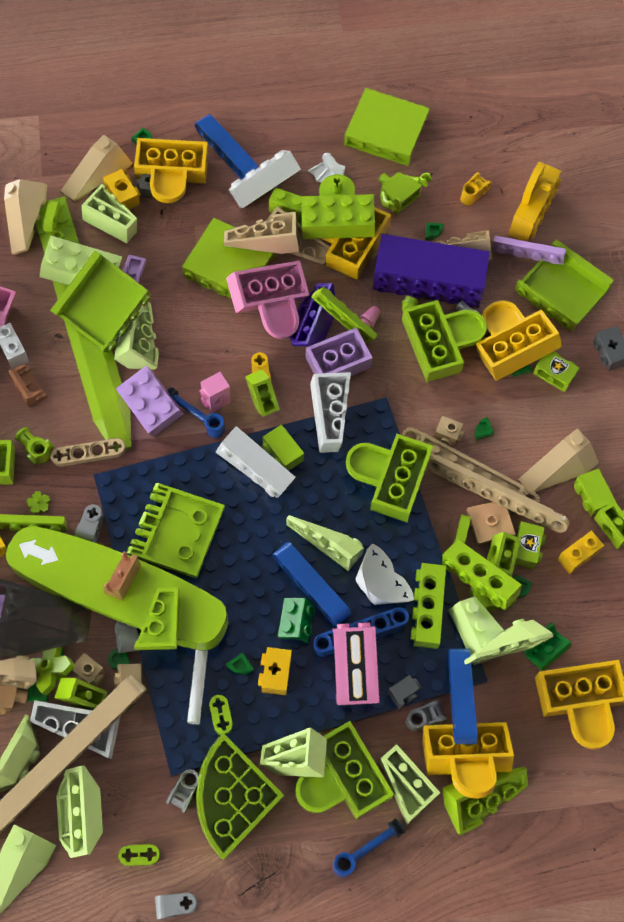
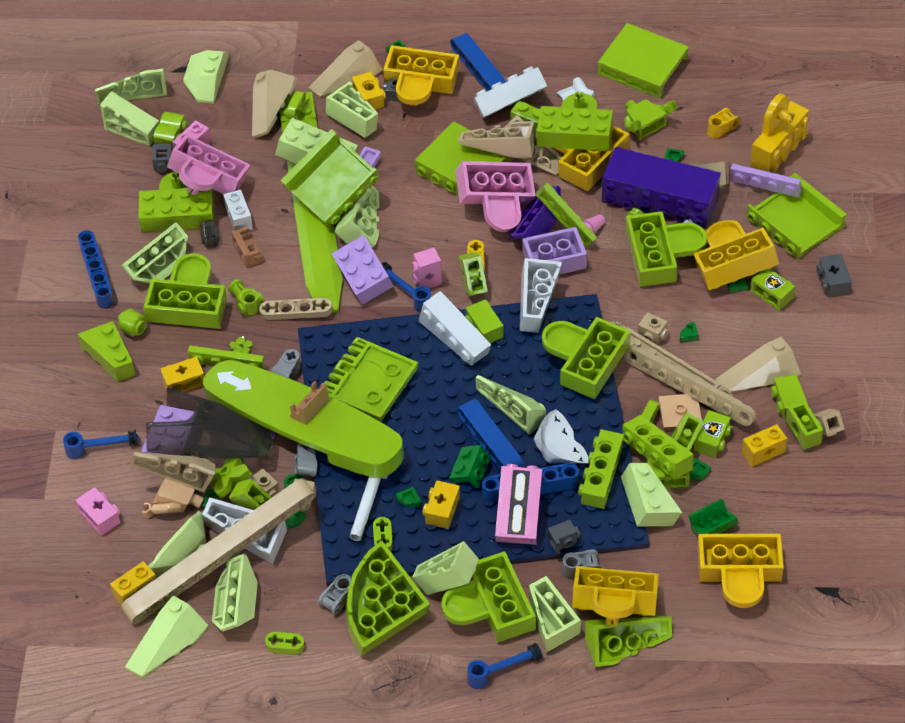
camera: 15 degrees right, 15 degrees down
lime wing [134,588,179,650] -> none
light grey piece [155,893,198,920] -> none
blue beam [448,649,477,744] -> none
yellowish green wedge [464,619,554,665] -> none

